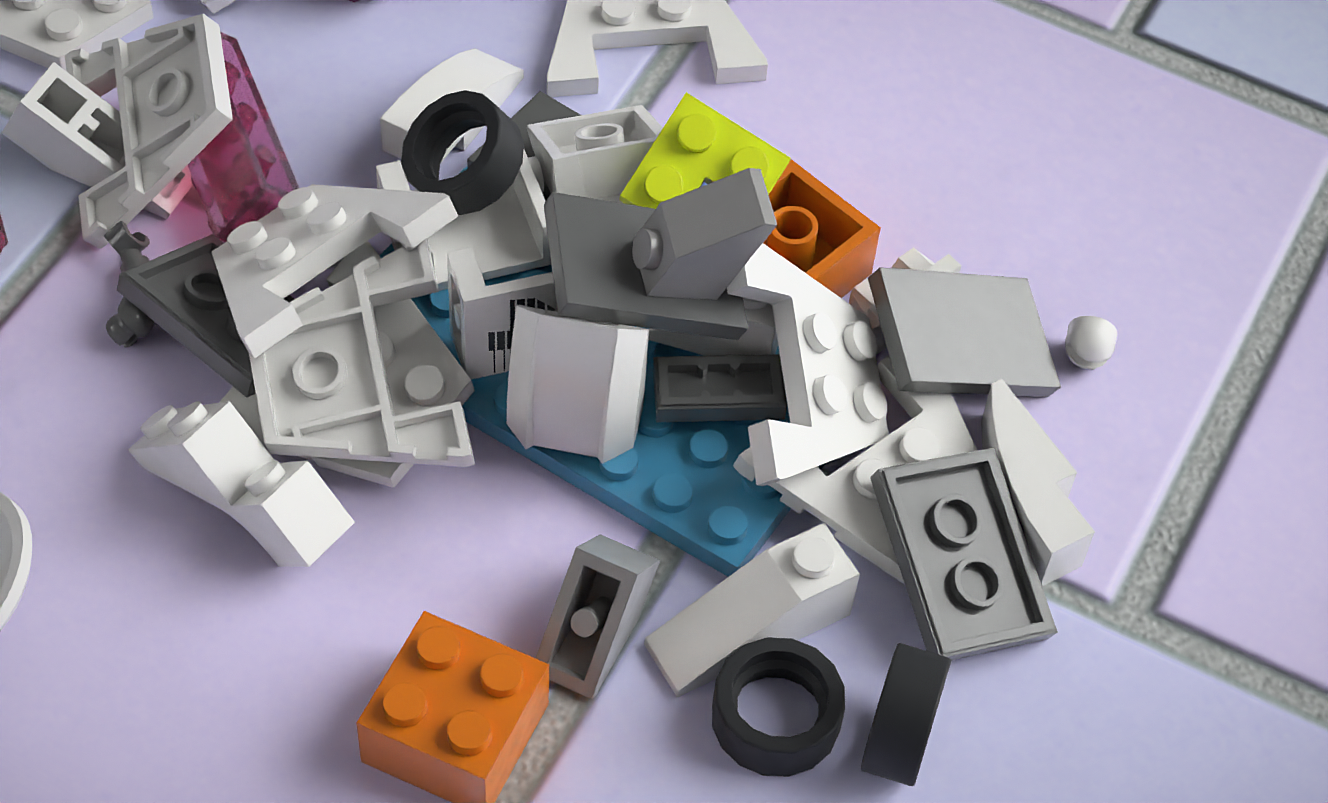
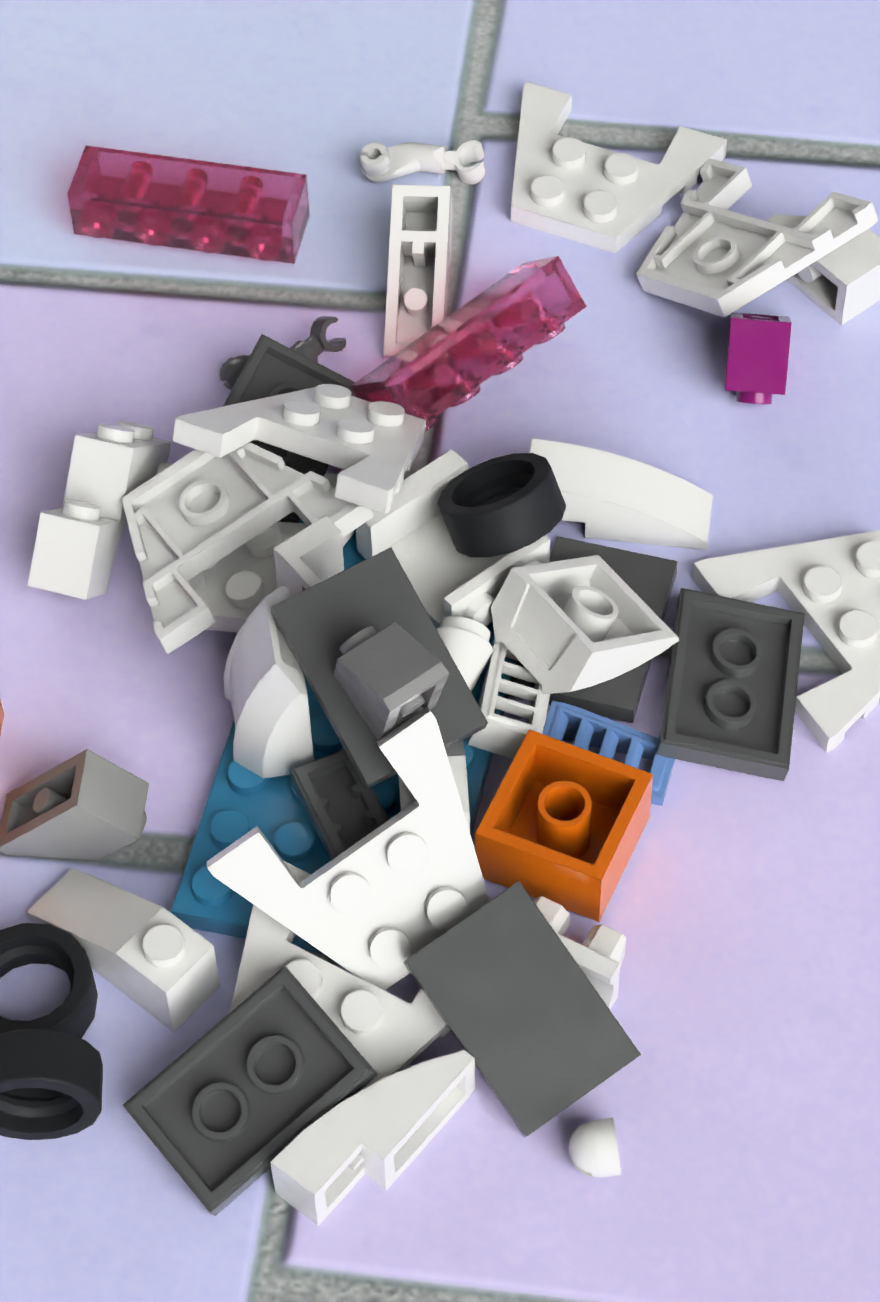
camera: 75 degrees right, 0 degrees up
white wing [65,14,233,249] -> none
neon yellow plate [619,92,791,209] -> none
none -> dark grey tile [657,588,805,781]

